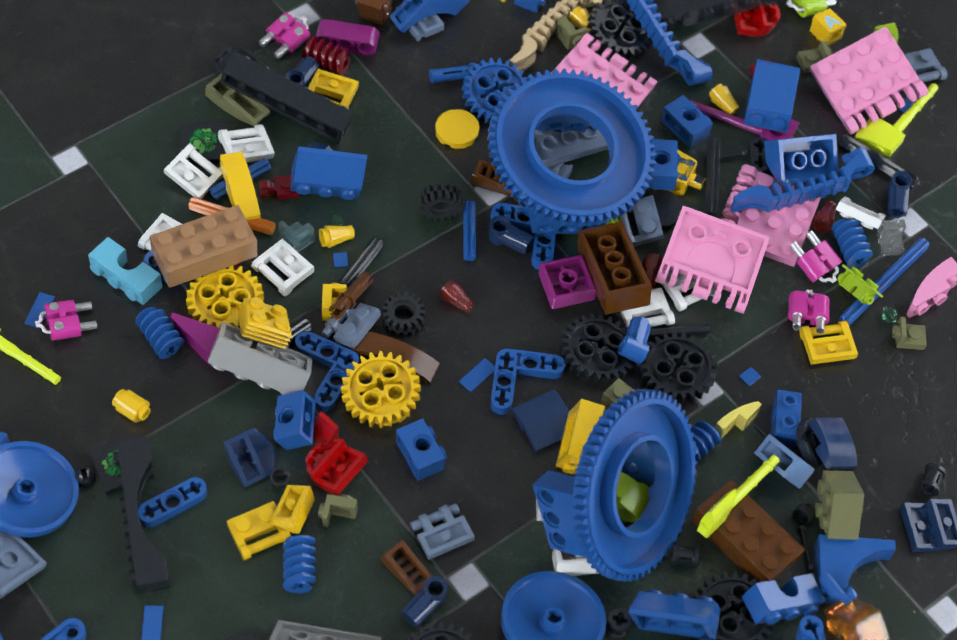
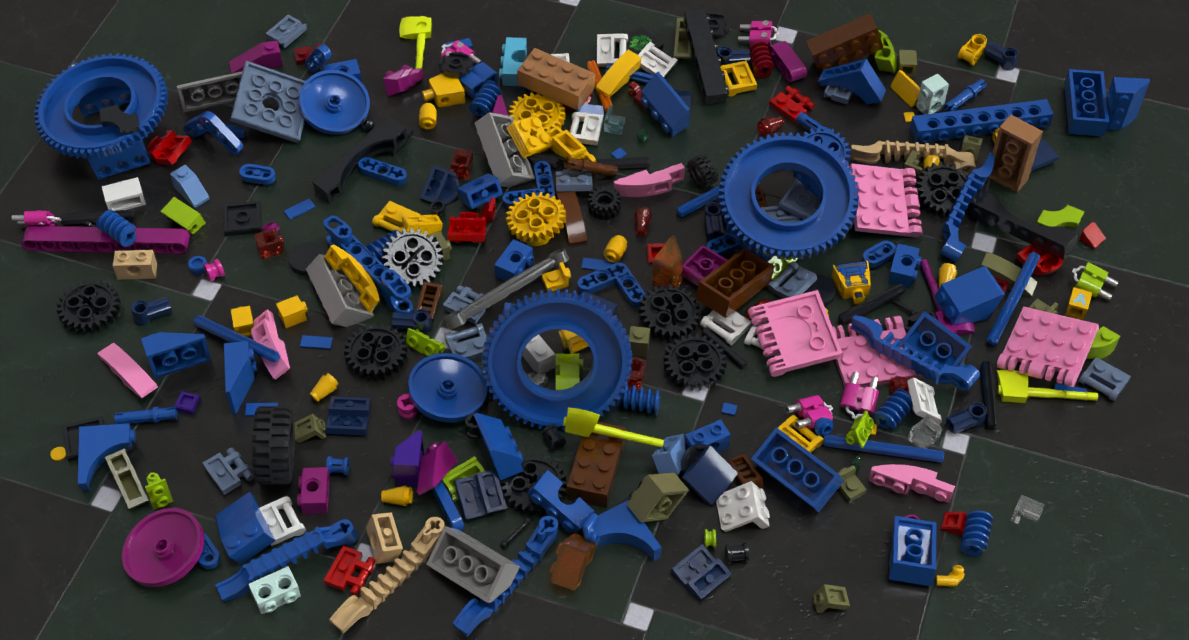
camera: 60 degrees right, 5 degrees down
yellow cone [319,225,355,248] -> none
blue piece [618,316,651,364] -> none
blue brick [648,139,678,191] -> none
light yellow slope [715,401,762,439] -> none
none -> blue piece [323,215,413,312]
none -> yellow slope [324,244,380,313]
none -> gear [382,228,443,289]
none -> magenta connector [383,65,425,96]
none -> lime hinge [406,328,446,356]
none -> yellow torso [422,74,465,107]
none -> black tile [439,52,473,78]
none -> dark grey piece [444,248,569,329]
none -> sand blue plate [444,323,488,360]
none -> clear red brick [450,149,473,179]
none -> blue brick [458,62,498,98]
none -> yellow bracket [541,262,571,293]
none -> yellow slope [546,126,586,158]
none -> window [576,104,604,117]
none -> yellow brick [603,235,627,263]
none -> bright pink slope [614,163,685,197]
none -> red slope [647,243,667,263]
none -> clear orange slope [652,235,683,288]
none -> lime bush [704,529,716,548]
none -> white bracket [716,481,770,532]
none -> reddish brown slope [727,453,764,489]
none -> blue brick [751,427,844,513]
none -> clear red cone [757,116,784,135]
none -> red plate [769,86,815,124]
none -> blue plate [814,417,834,437]
none -> blue plate [862,241,896,268]
none -> olive slope [980,252,1037,298]
none -> blue axle [987,252,1040,346]

